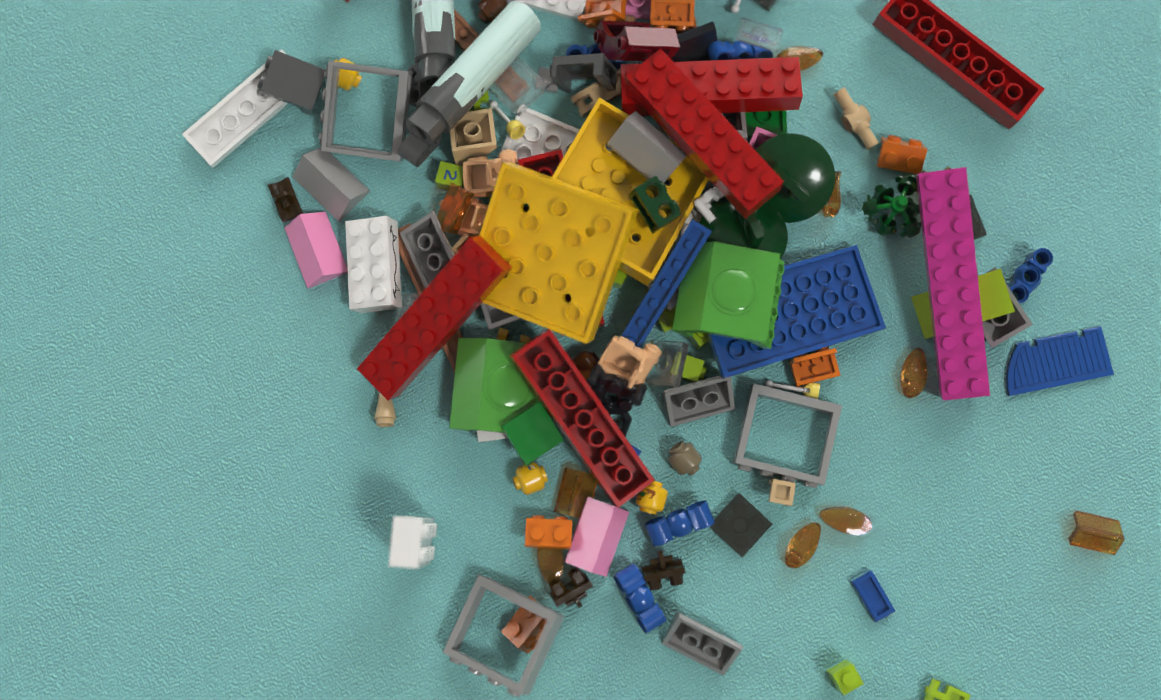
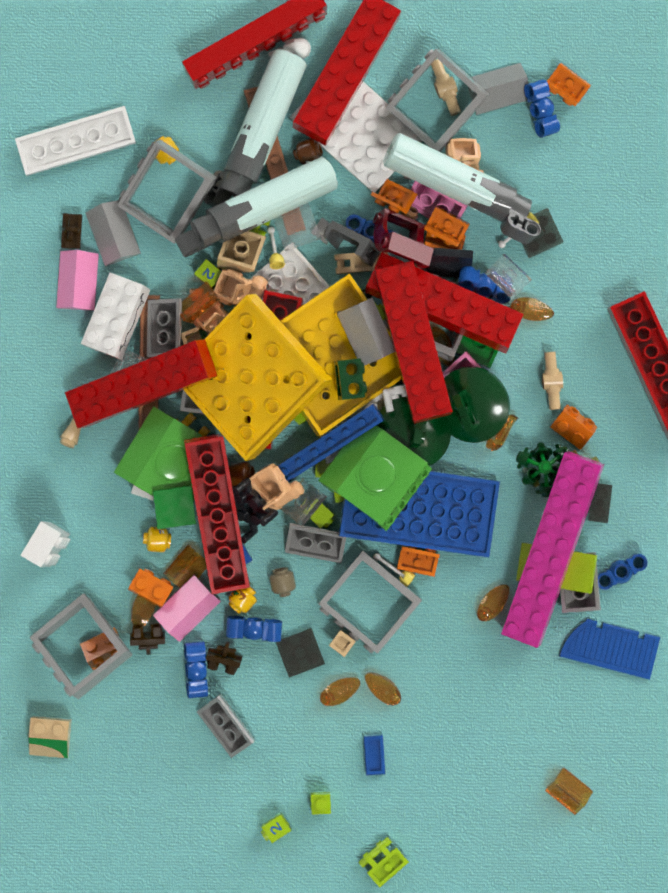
camera: 25 degrees right, 5 degrees up
dark grey panel [257,50,326,115] -> none

